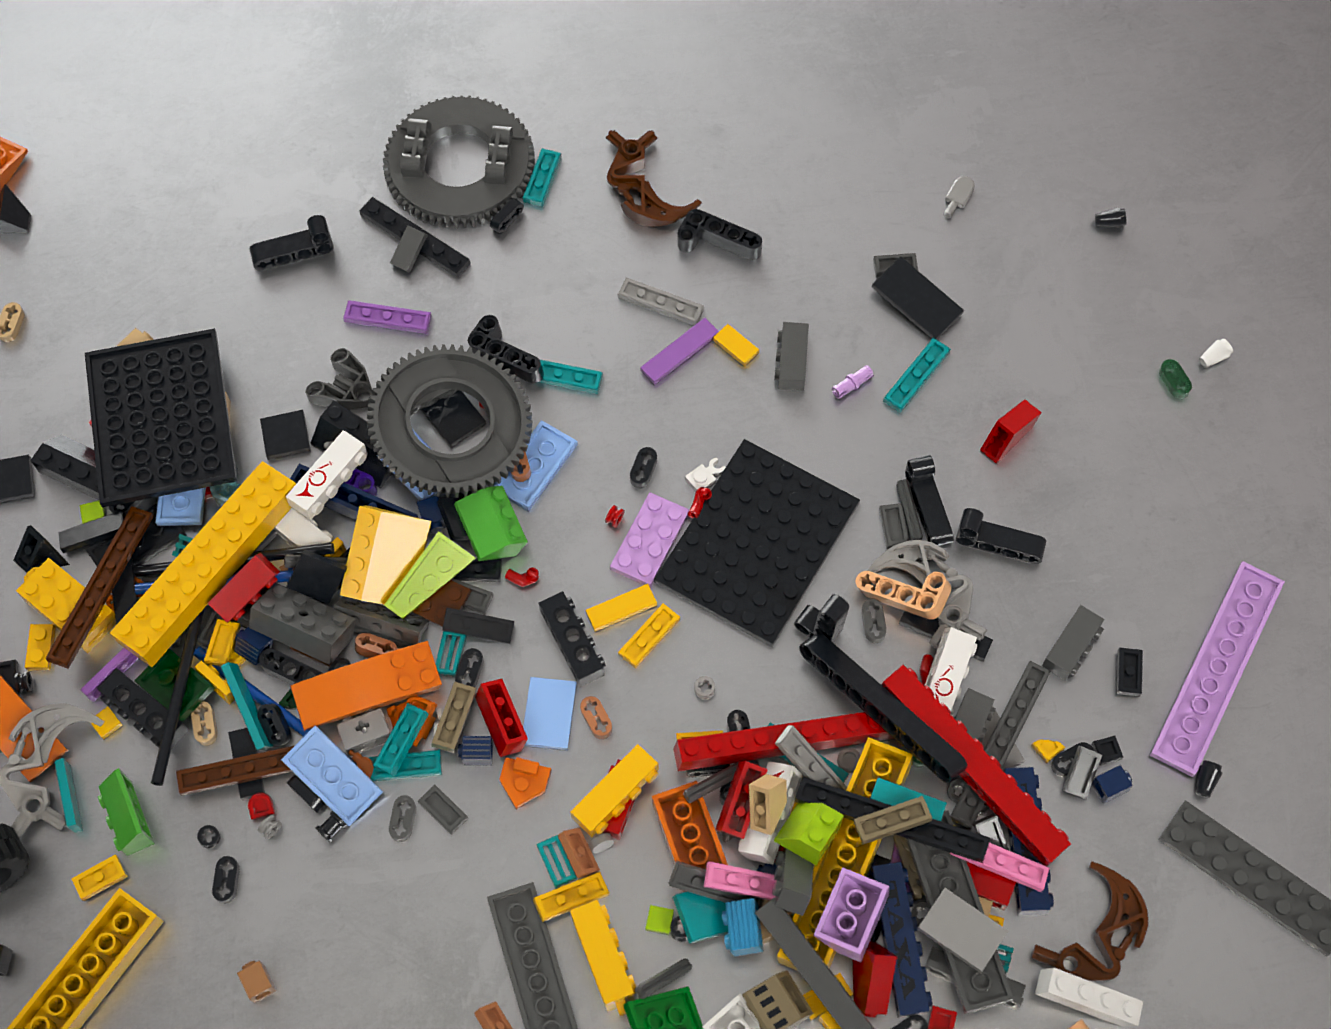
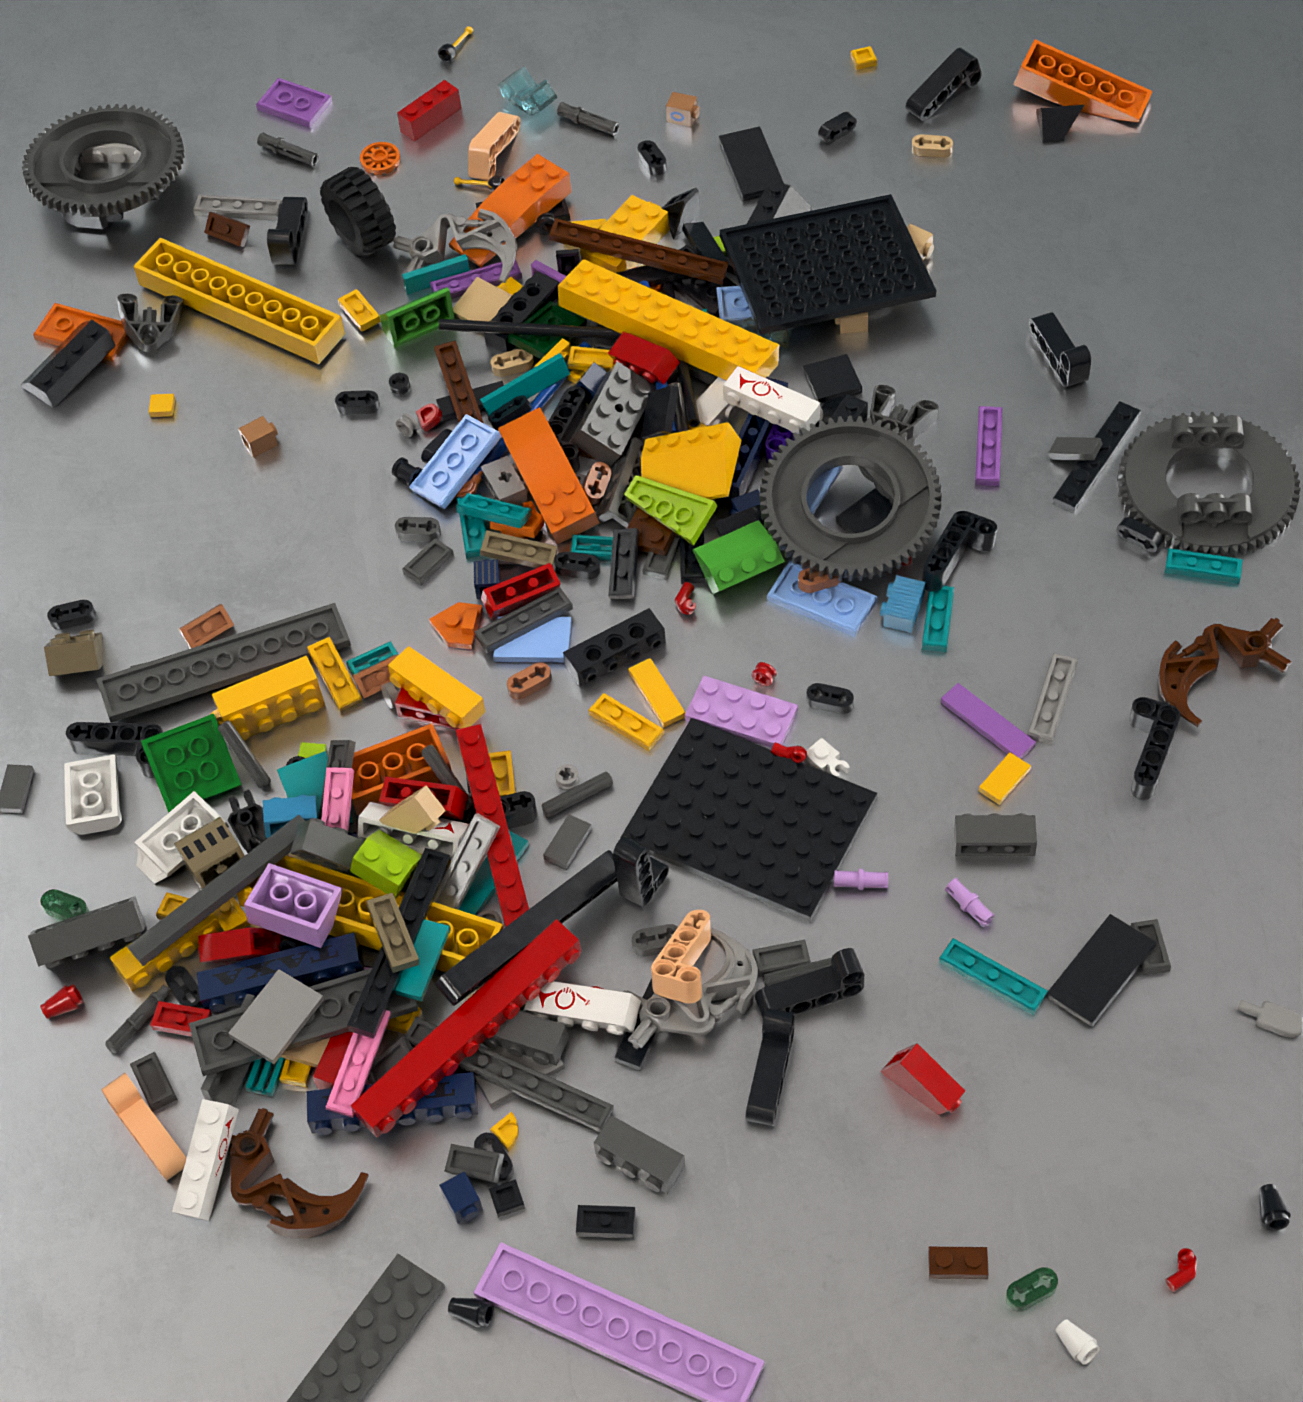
camera: 90 degrees right, 10 degrees down
none -> black hinge [227,790,267,853]
none -> medium lavender tile [430,259,522,299]
none -> tan tile [453,277,512,321]
none -> dark grey tile [474,588,573,653]
none -> dark grey axle [541,772,613,817]
none -> dark grey tile [543,814,592,869]
none -> black slope [556,249,581,276]
none -> lavender pin [833,869,888,890]
none -> dark azure brick [880,575,926,633]
none -> reddish brown plate [928,1246,989,1279]
none -> red arm [1165,1248,1197,1292]

